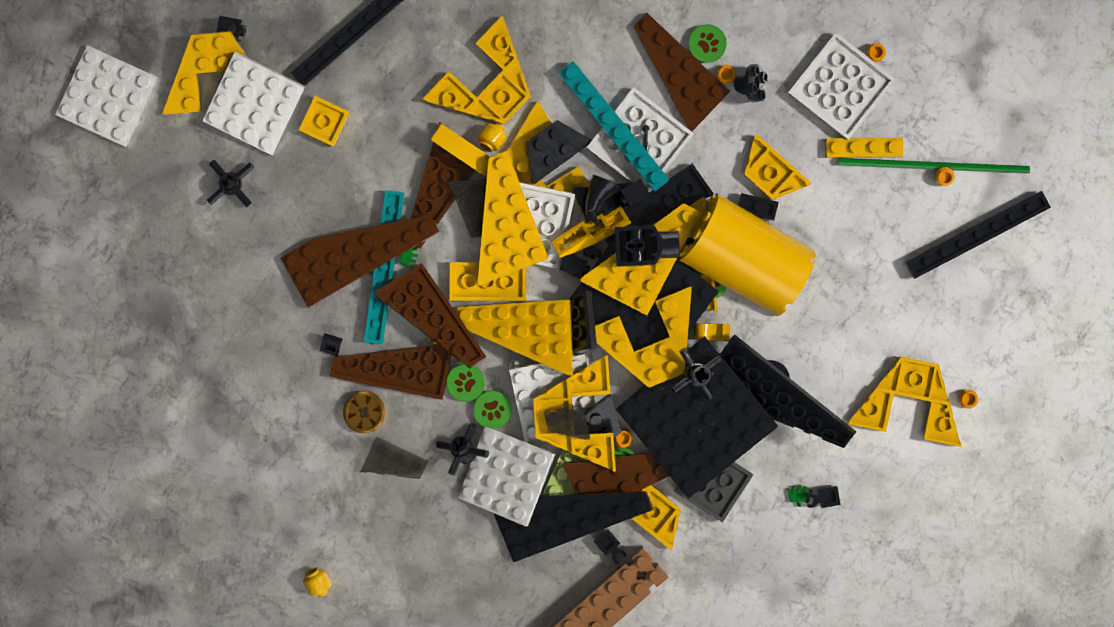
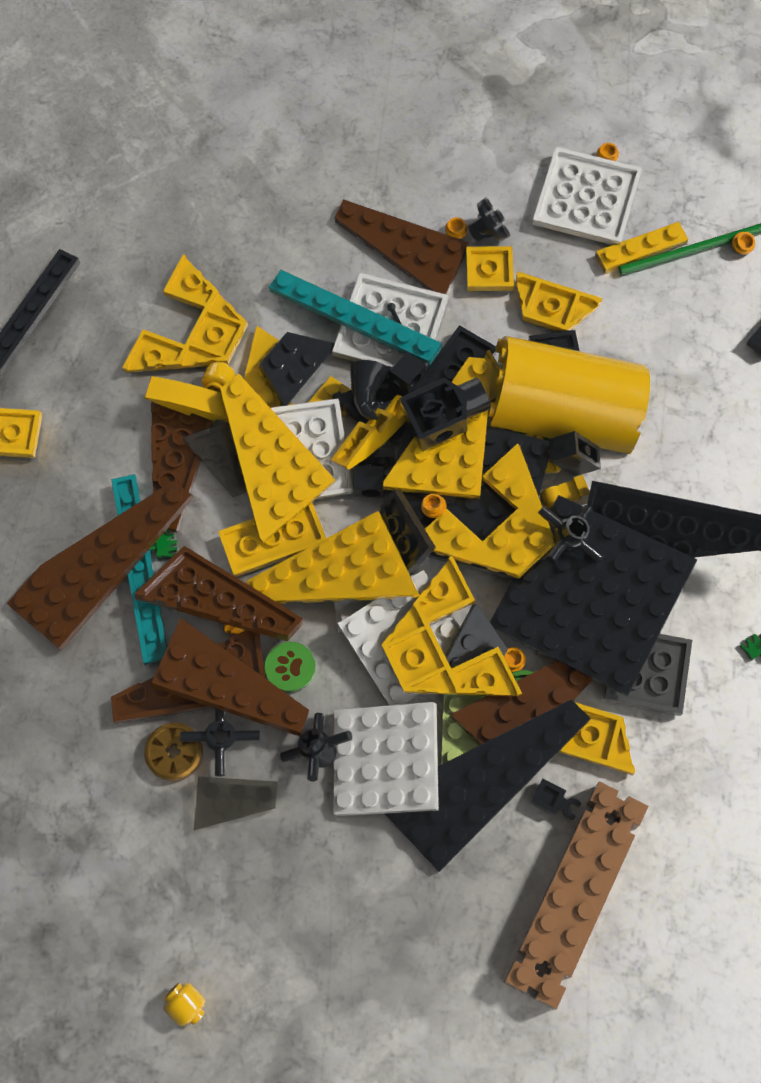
camera: 25 degrees left, 20 degrees down
black plate [320,333,343,356] -> none
bright green tile [474,391,512,429] -> none
clear smoke wing [544,403,591,440] -> none
bright green tile [689,24,727,63] -> none
none -> reddish brown wing [152,618,309,737]
none -> black bar [180,709,260,776]
none -> light orange plate [421,494,447,518]
none -> yellow plate [466,246,514,291]
none -> black brick [548,431,601,476]

